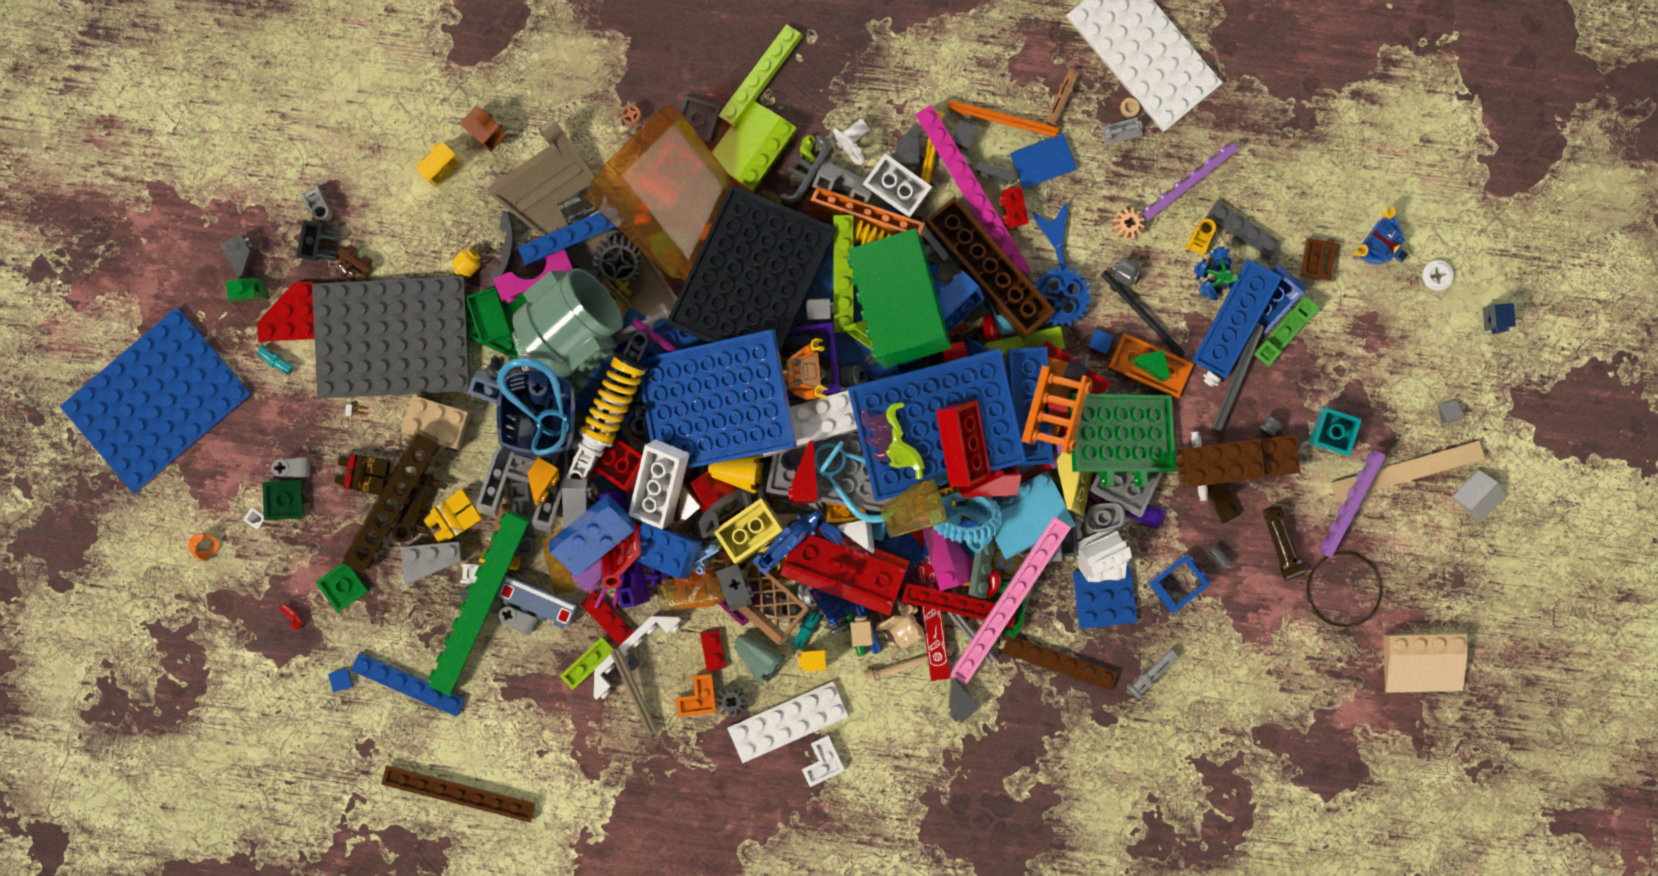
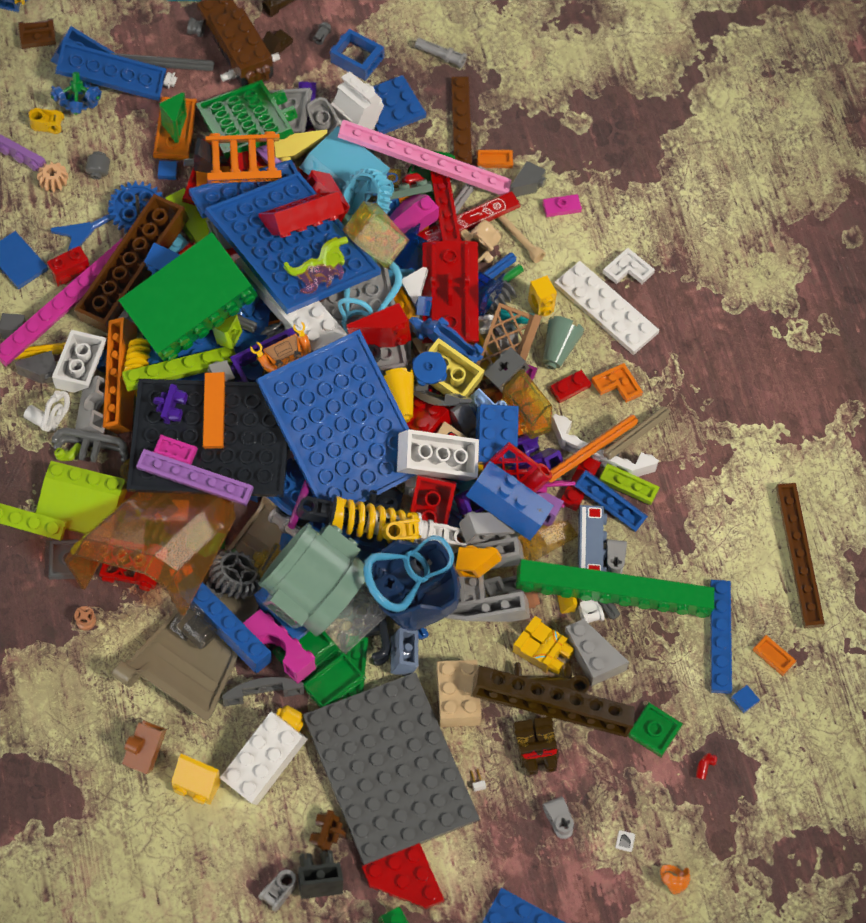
camera: 120 degrees left, 25 degrees down
teal pin [256,345,295,376] -> none
dark green plate [262,480,304,520] -> none
dark grey gear [715,684,748,718] -> none
tan brick [850,615,874,647] -> none
dark grey plate [975,162,1015,186] -> none
black bar [1101,270,1185,357] -> none
dark grey plate [1205,201,1281,259] -> none
bright green slope [1254,296,1320,367] -> none
none -> medium lavender plate [136,449,254,506]
none -> dark purple hips [153,384,188,424]
none -> dark pink plate [153,435,198,465]
none -> orange tile [203,372,225,449]
none -> white brick [220,712,307,805]
none -> yellow piece [382,518,422,540]
none -> blue piece [412,351,447,386]
none -> orange tile [477,150,513,168]
none -> dark pink plate [543,194,582,218]
none -> orange axle [549,415,638,483]
none -> blue slope [574,470,648,532]
none -> orange tile [752,635,797,676]

